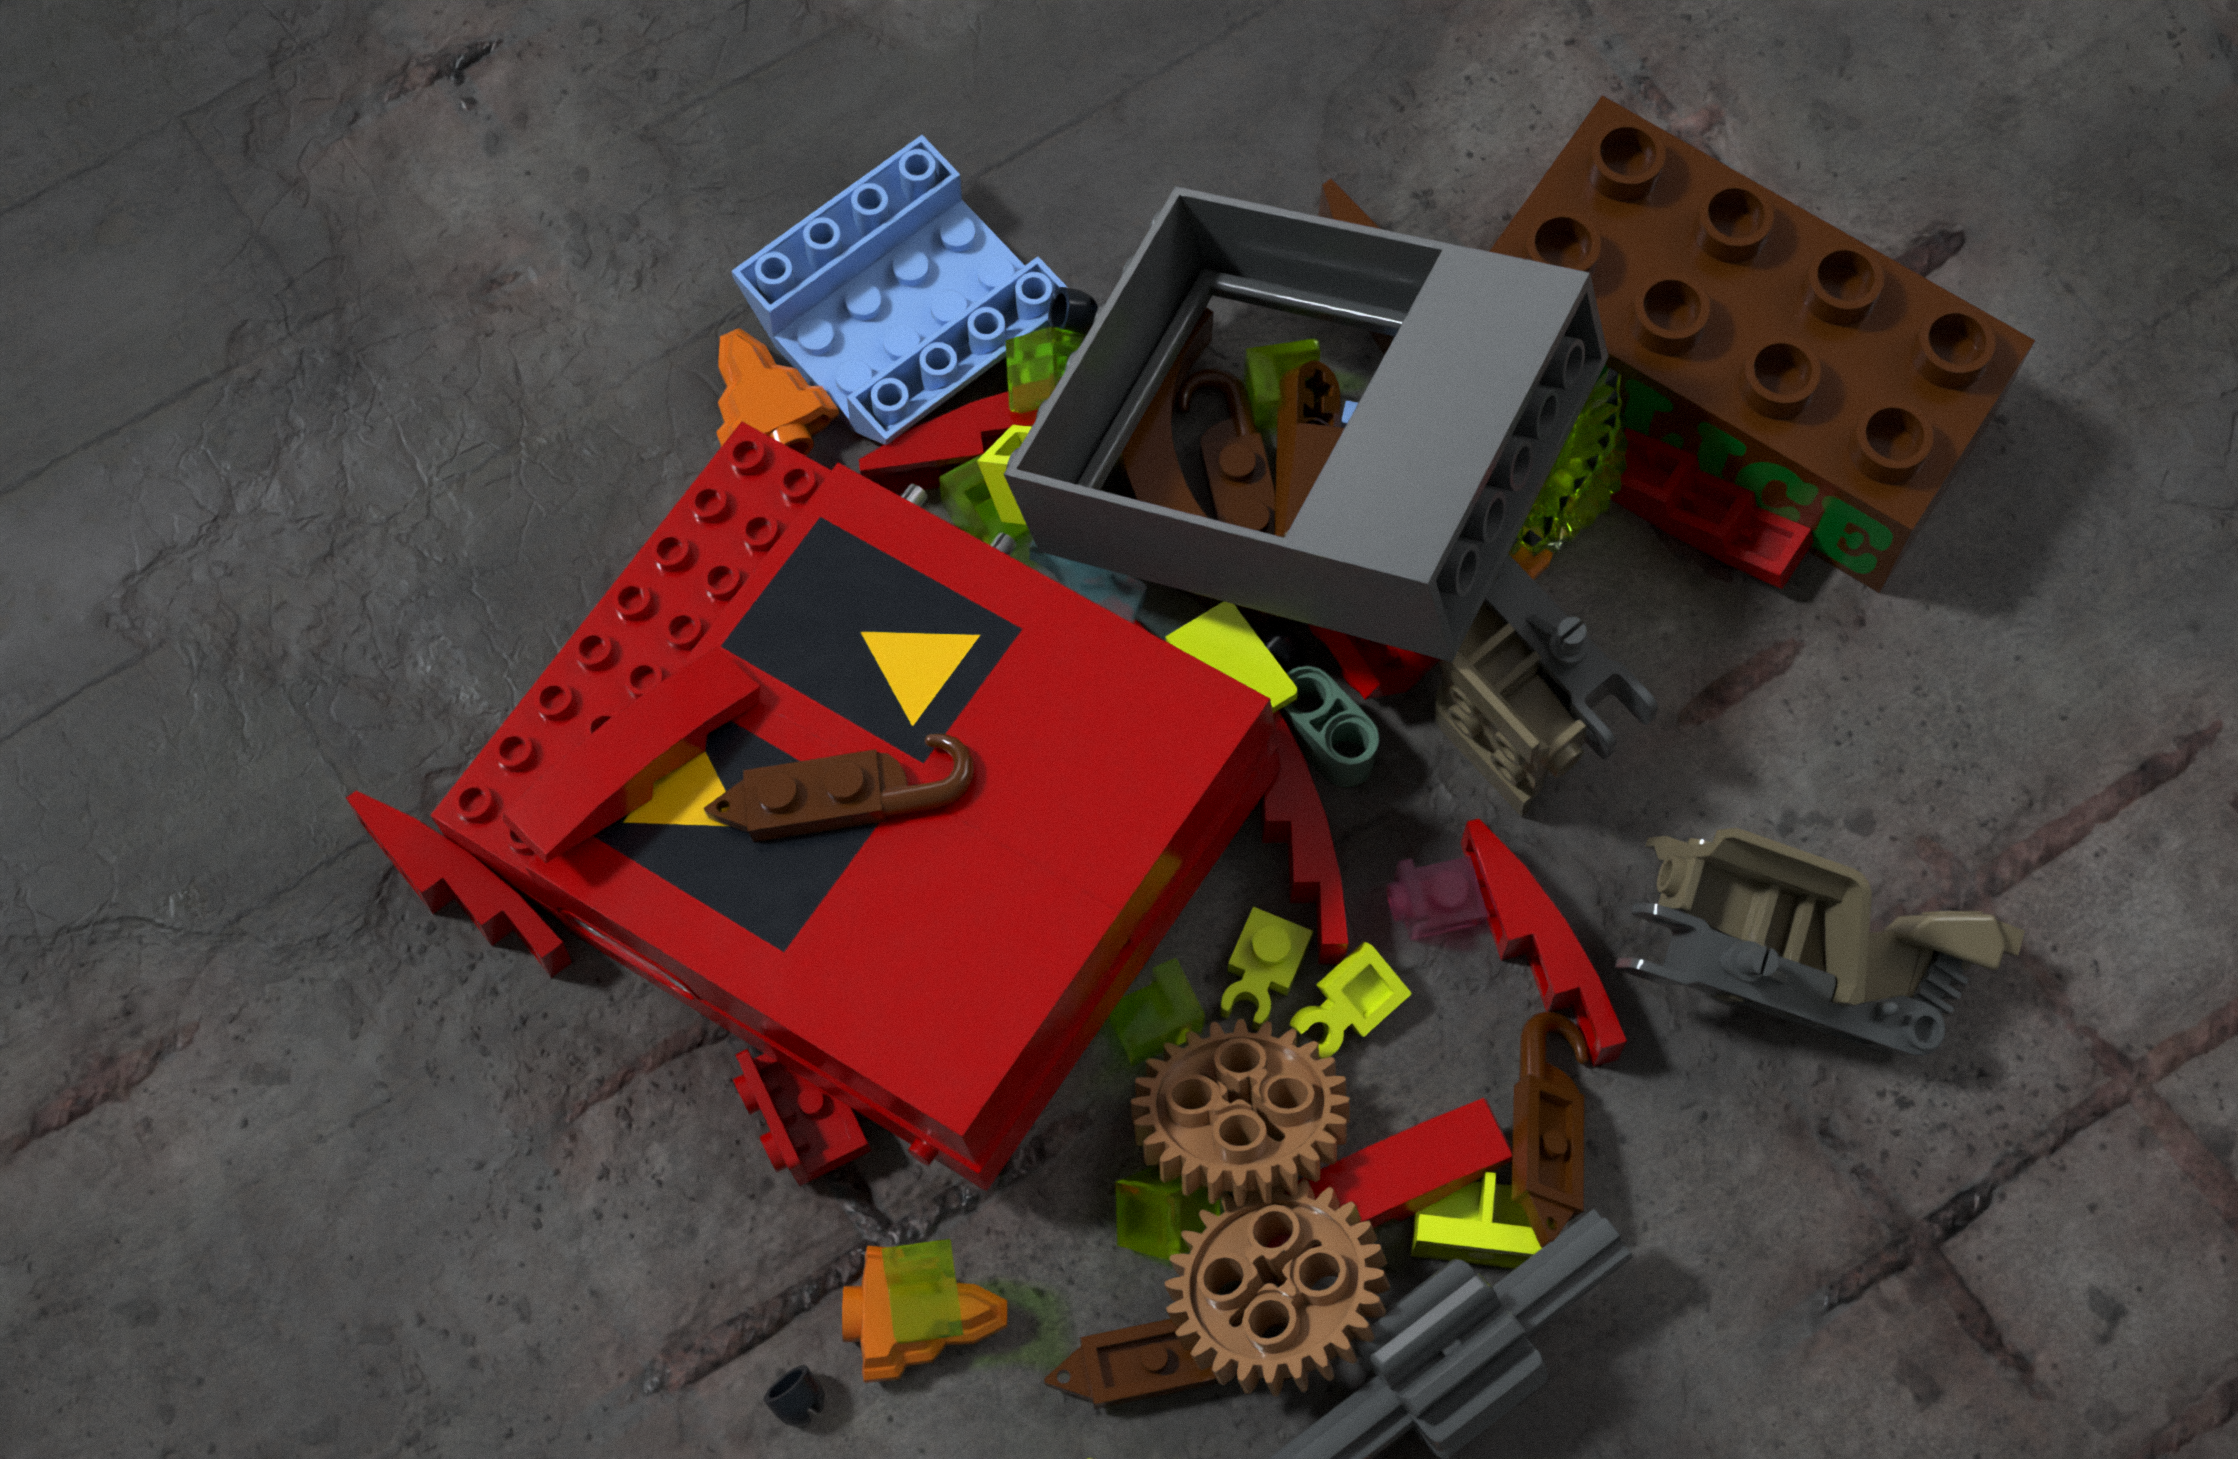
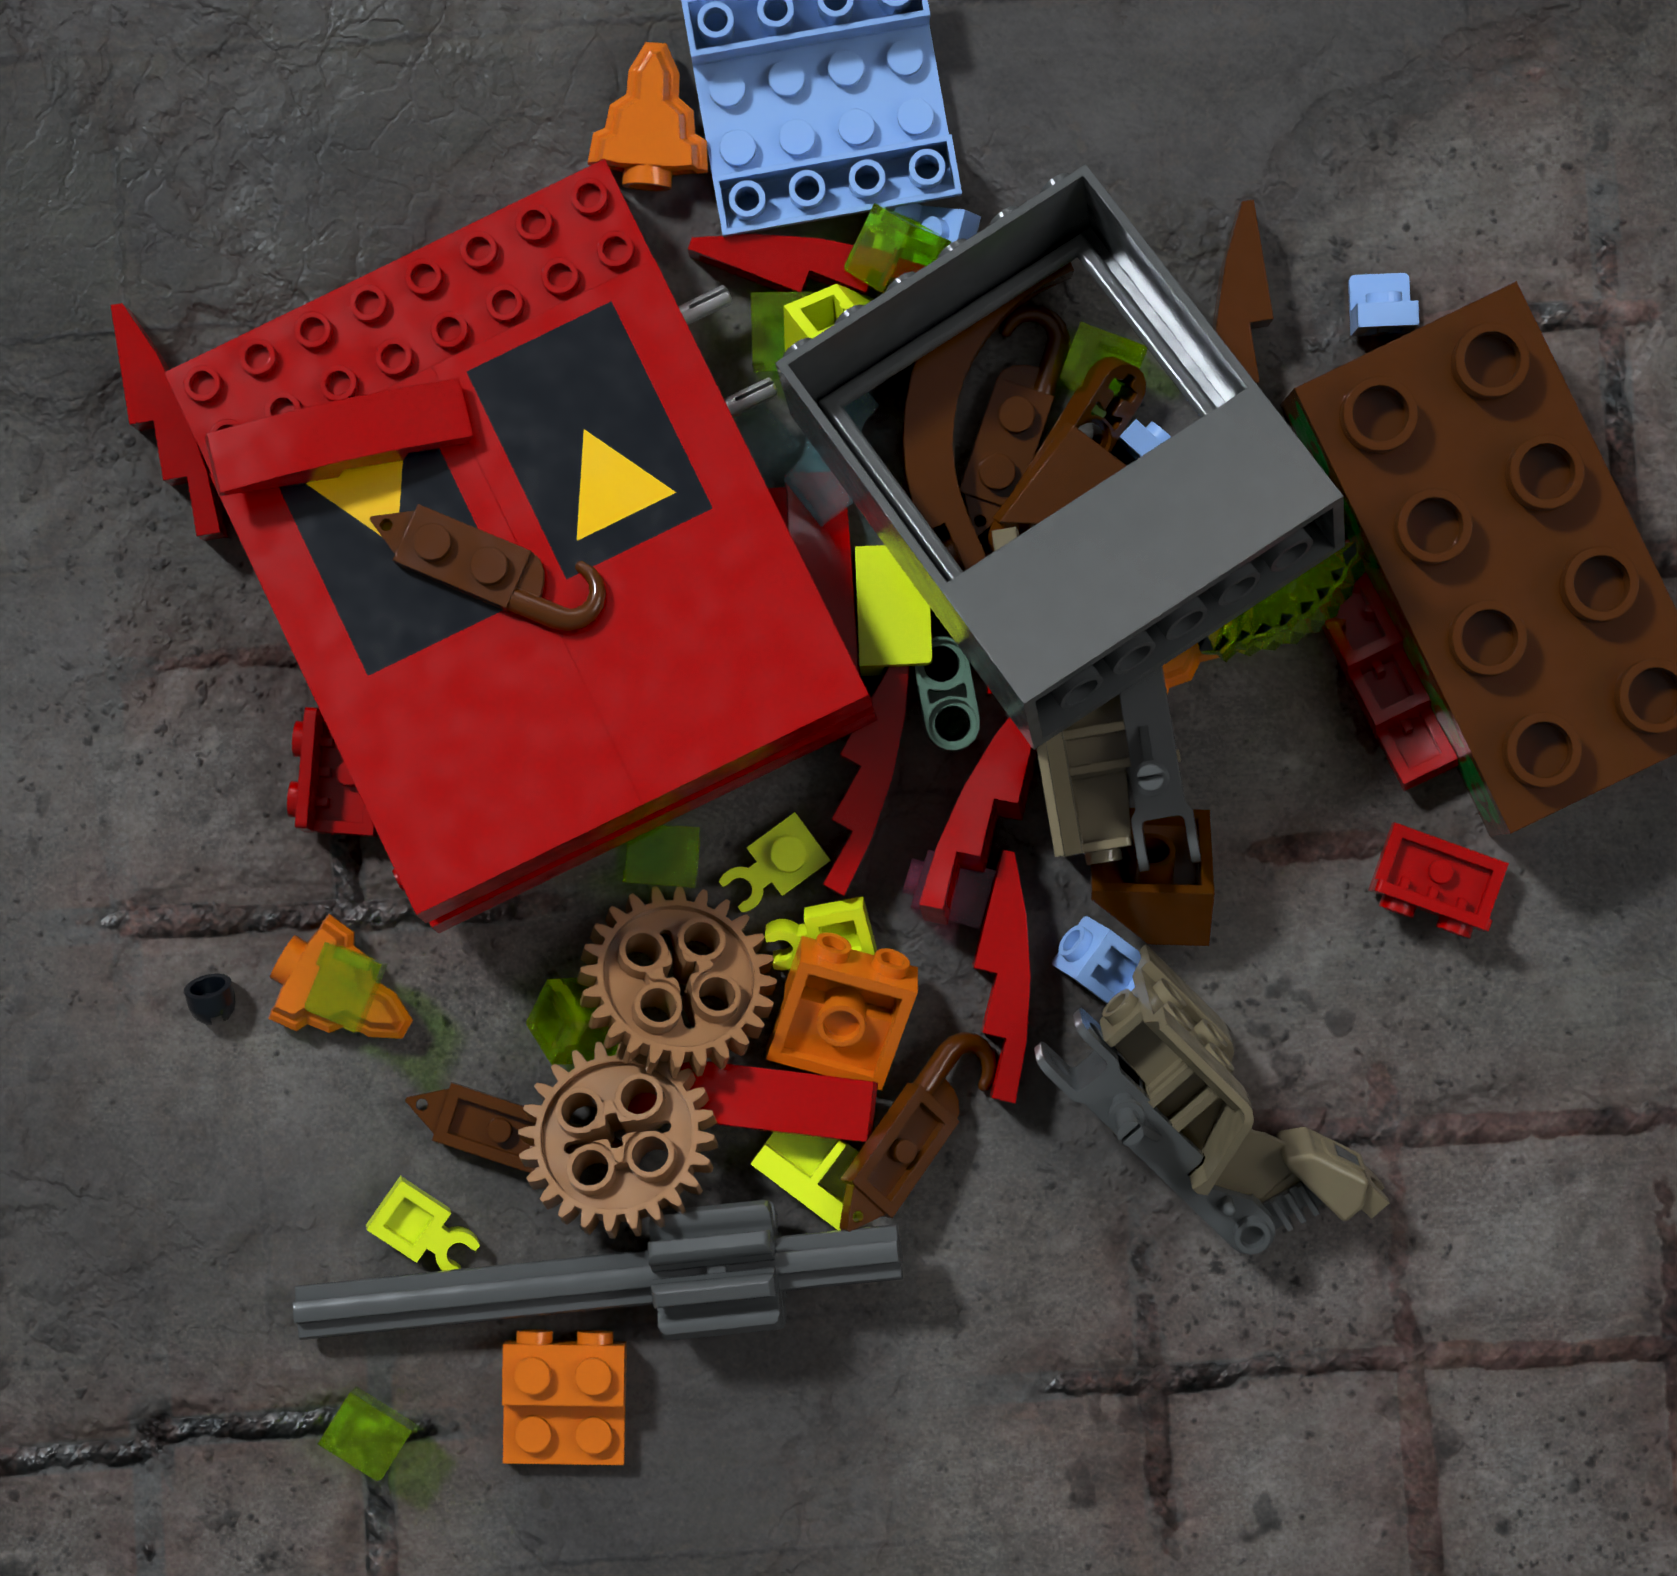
camera: 30 degrees right, 20 degrees up
black hinge [1048,287,1098,339] -> none
none -> orange plate [766,933,918,1091]
none -> red slope [919,717,1038,925]
none -> light blue bracket [1052,916,1141,1004]
none -> reddish brown slope [1090,808,1215,946]
none -> light blue bracket [1348,273,1419,337]
none -> red bracket [1368,822,1509,939]

